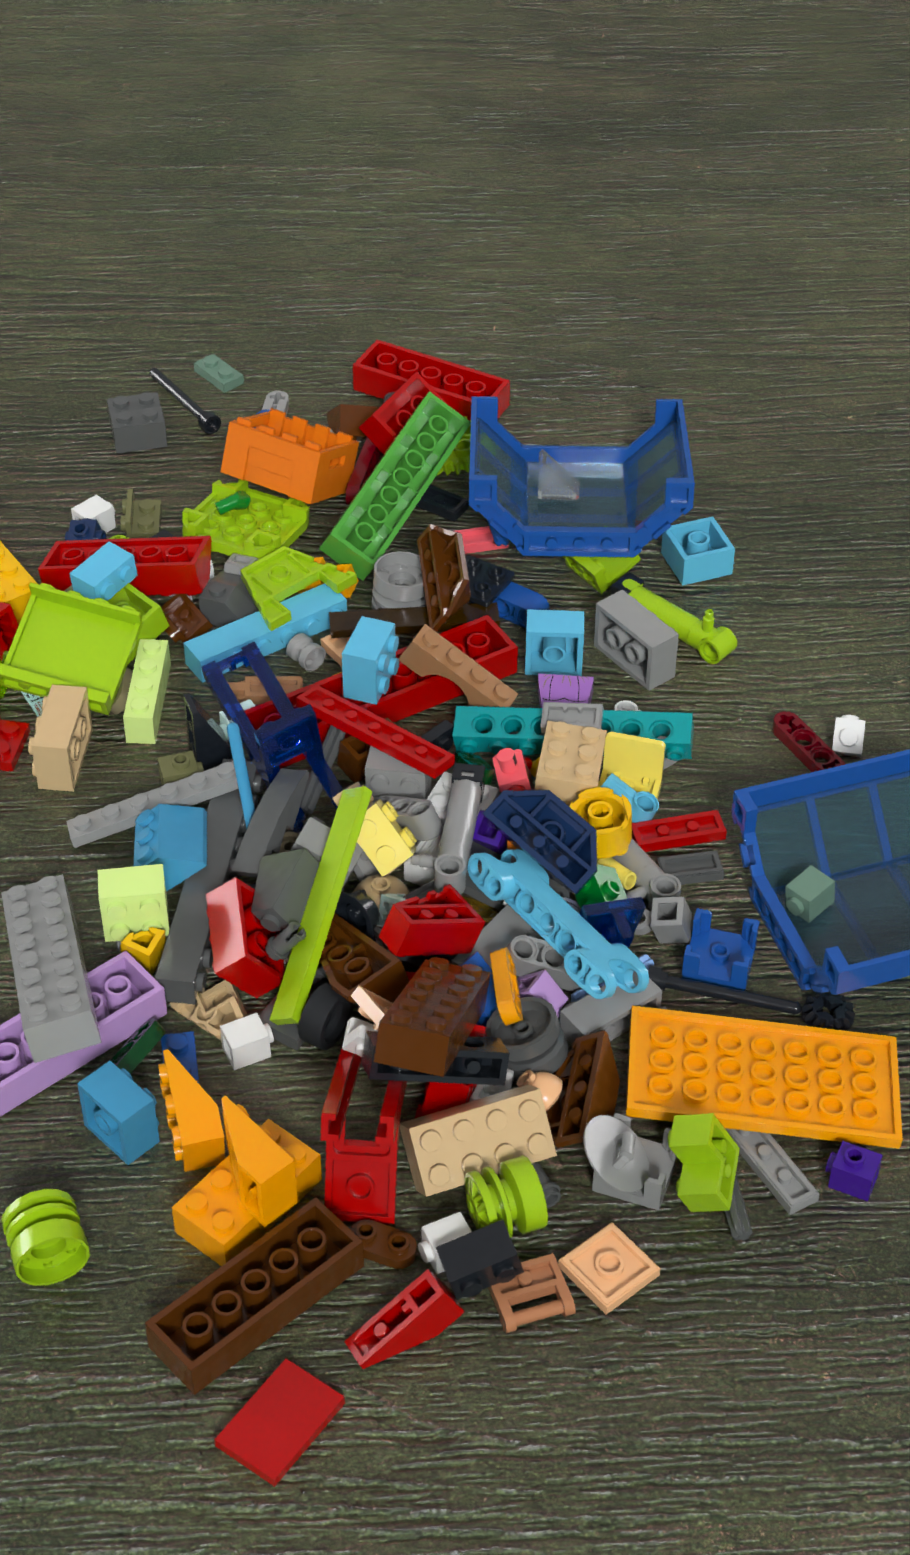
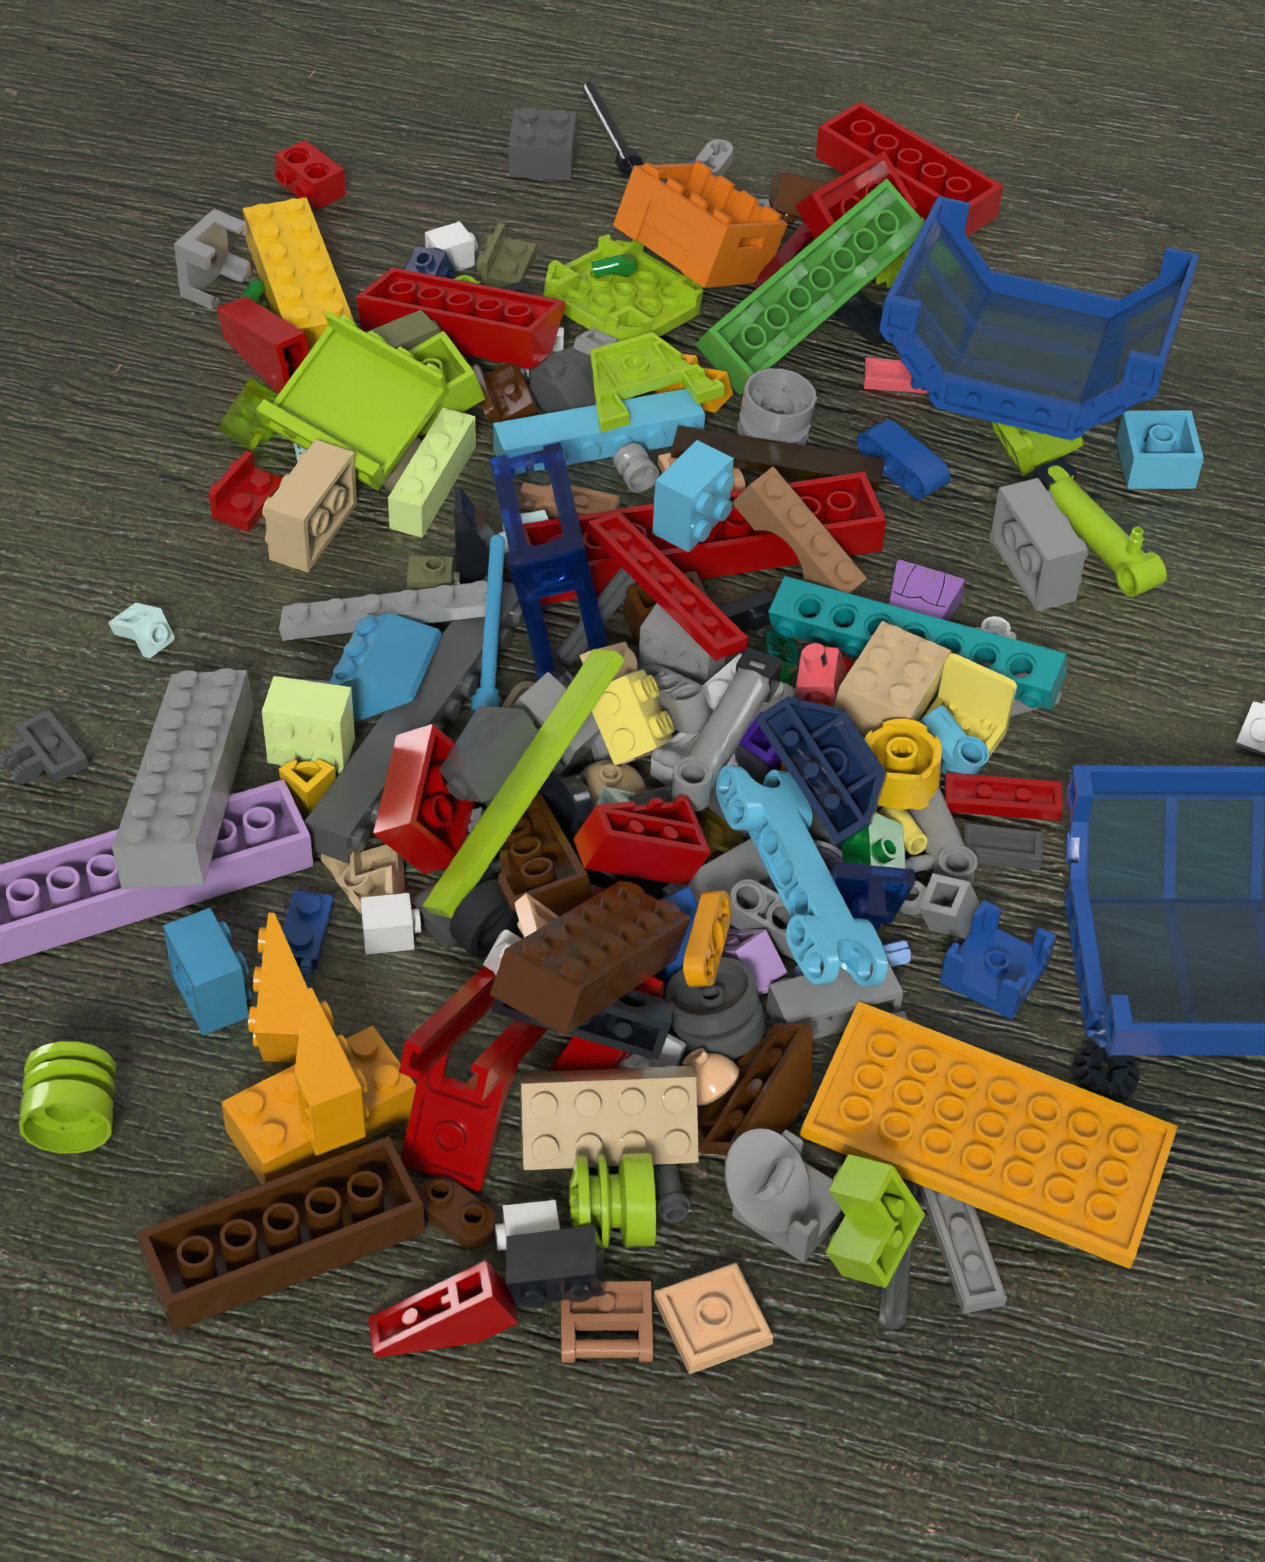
camera: 15 degrees right, 5 degrees up
medium azure brick [69,541,138,601] -> none
dark green beam [110,1018,166,1074] -> none
sand green plate [194,354,244,393] -> none
red tile [214,1358,345,1487] -> none
dark grey slope [231,768,310,878] -> none
dark grey pin [265,921,306,961] -> none
reddish brown wedge [417,524,471,632] -> none
black bracket [466,555,515,607] -> none
medium azure brick [525,609,584,676] -> none
clear slope [538,449,580,500] -> none
light grey plate [541,702,604,733] -> none
black piece [648,965,802,1015] -> none
dark red beam [772,711,847,793] -> none
sand green brick [785,865,835,923] -> none
dark purple brick [825,1141,883,1202] -> none

